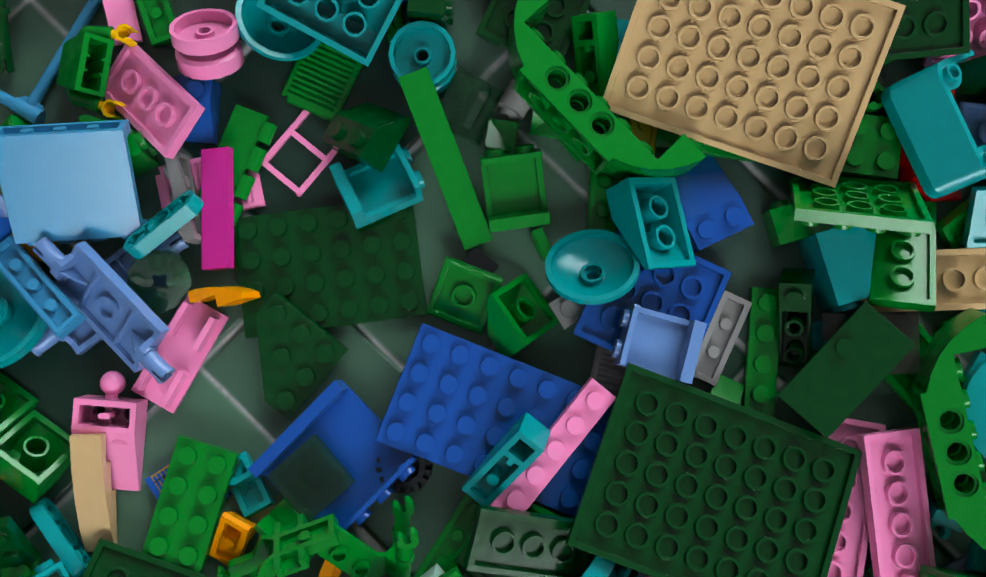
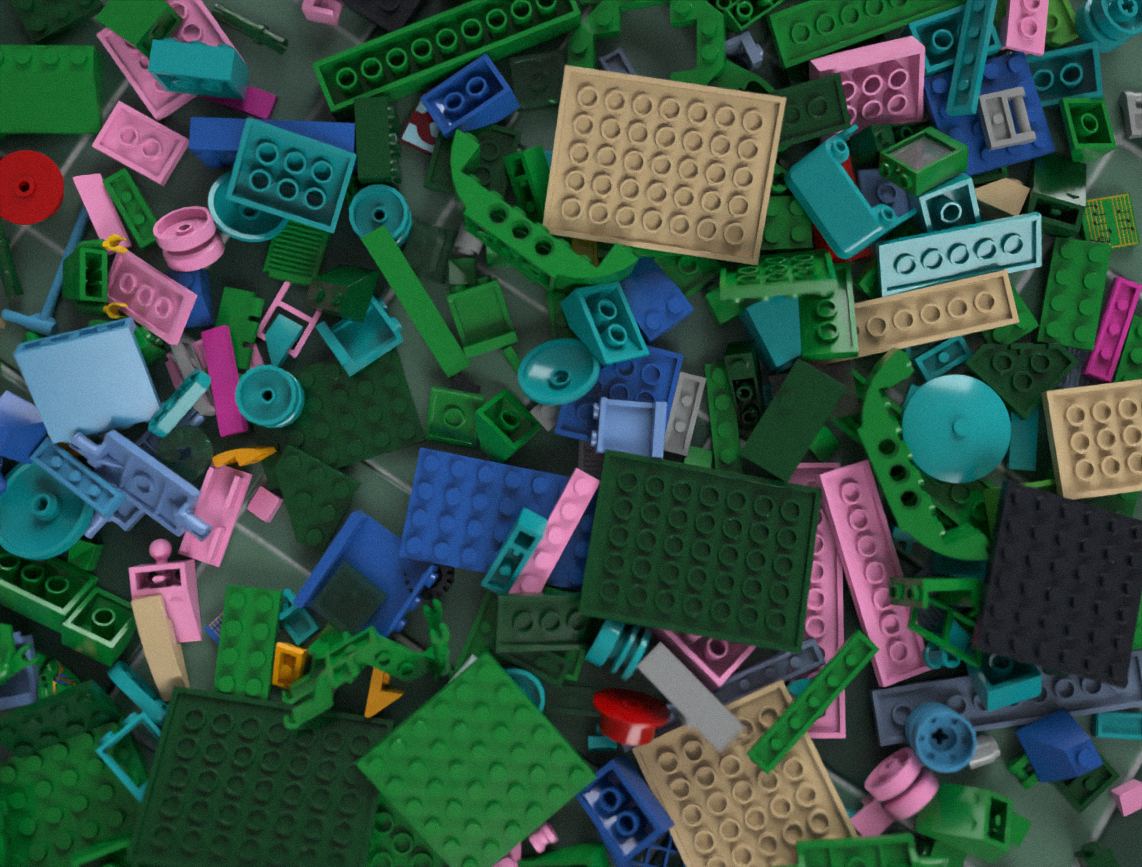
camera: 10 degrees left, 0 degrees up
none -> green slope [68,537,104,571]
none -> teal wheel [235,365,305,428]
none -> bright pink slope [246,485,284,522]
none -> teal slope [265,314,303,368]
none -> green tile [652,256,721,299]
none -> green slope [808,425,840,463]

